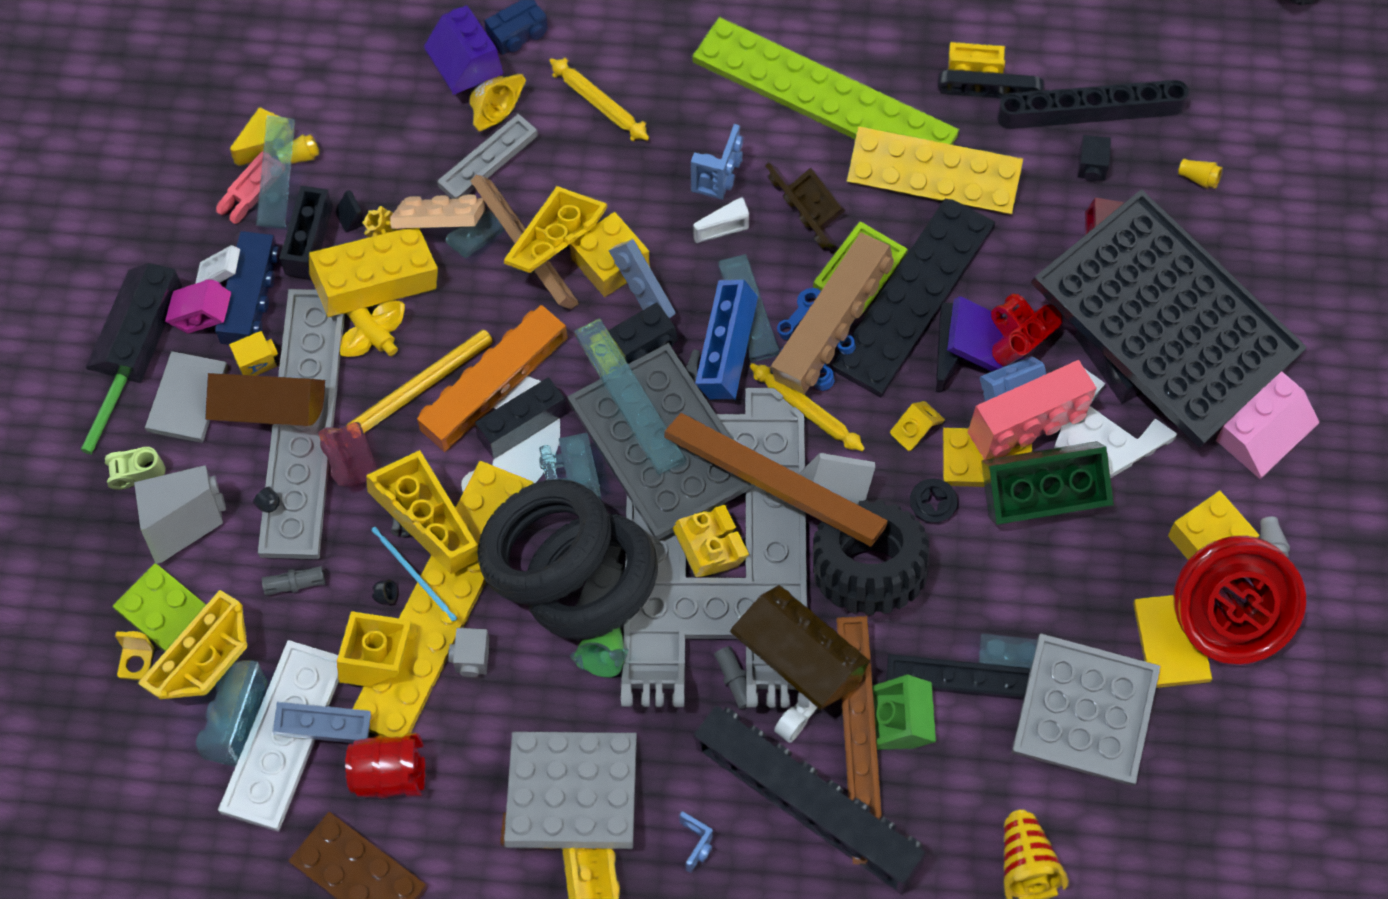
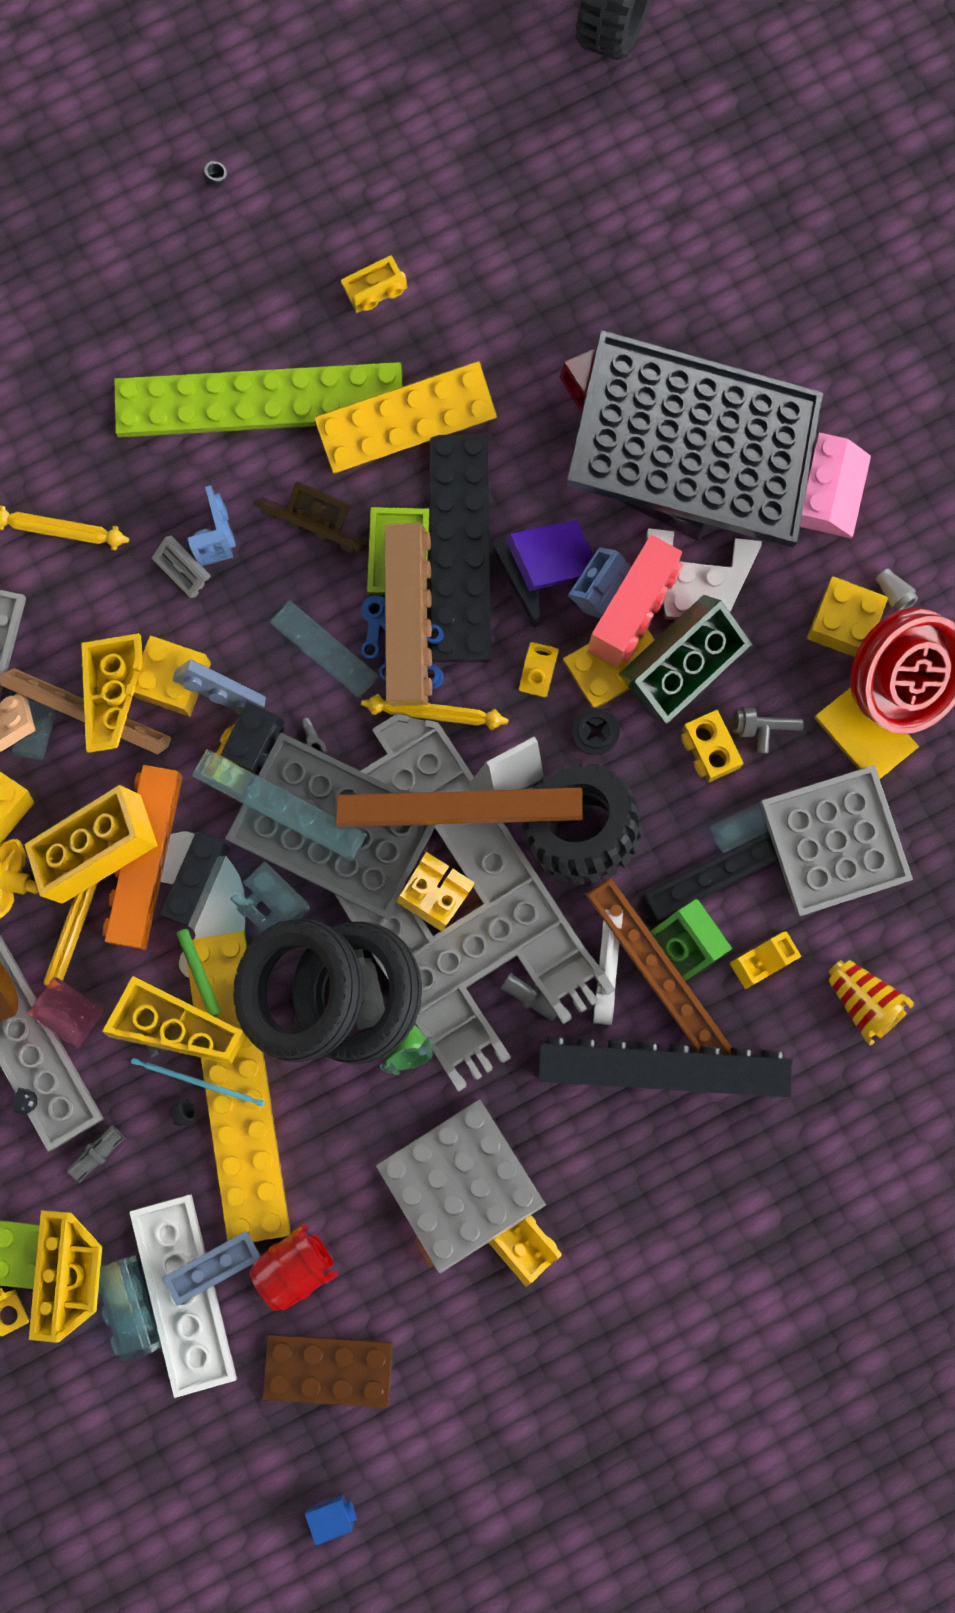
camera: 30 degrees left, 15 degrees up
yellow slope [337,611,412,687] -> none
light grey brick [449,628,490,677] -> none
medium blue bracket [679,812,713,873] -> none
white slope [694,197,749,243] -> none
blue brick [695,280,758,399] -> none
dark brown slope [730,585,870,710] -> none
black beam [937,70,1045,99] -> none
red piece [991,294,1062,366] -> none
black beam [997,80,1189,129] -> none
black brick [1077,135,1111,181] -> none
yellow cone [1178,159,1222,189] -> none
none -> yellow brick [25,785,158,904]
none -> light grey tile [152,536,211,598]
none -> bright green bar [176,929,221,1016]
none -> yellow brick [681,710,743,783]
none -> yellow slope [730,931,802,989]
none -> dark grey piece [732,707,803,753]

